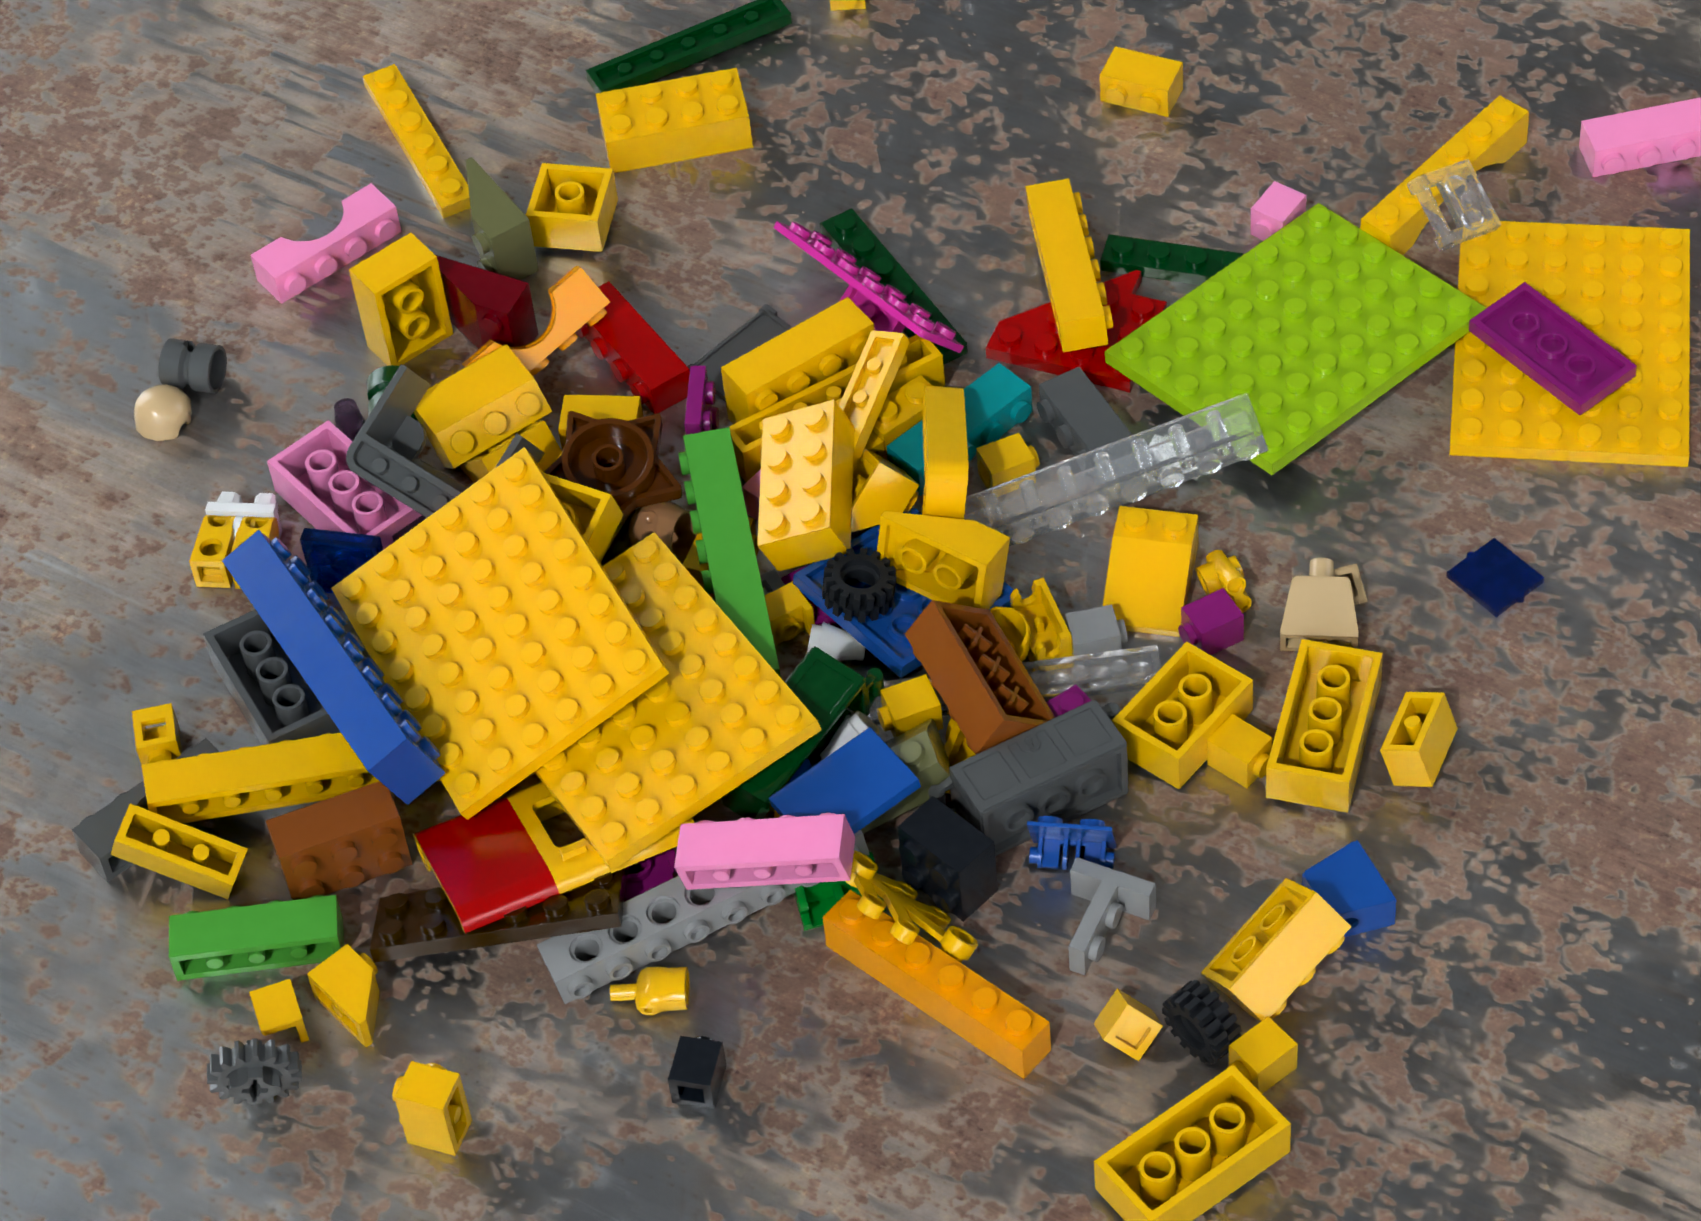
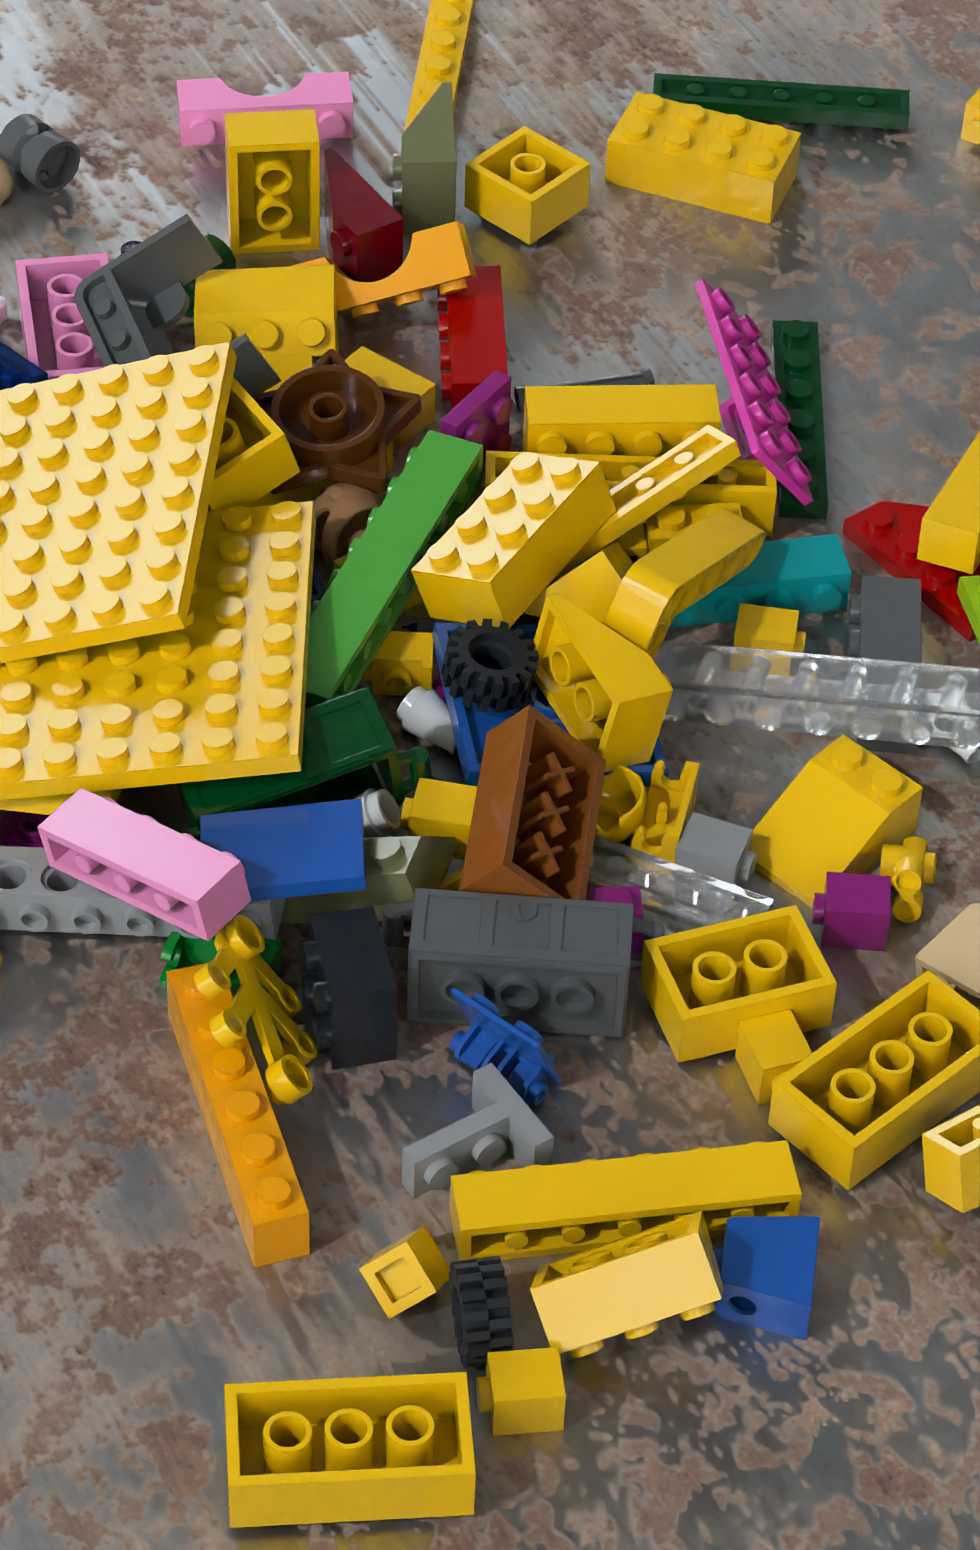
camera: 25 degrees right, 5 degrees down
none -> yellow brick [449,1140,802,1261]

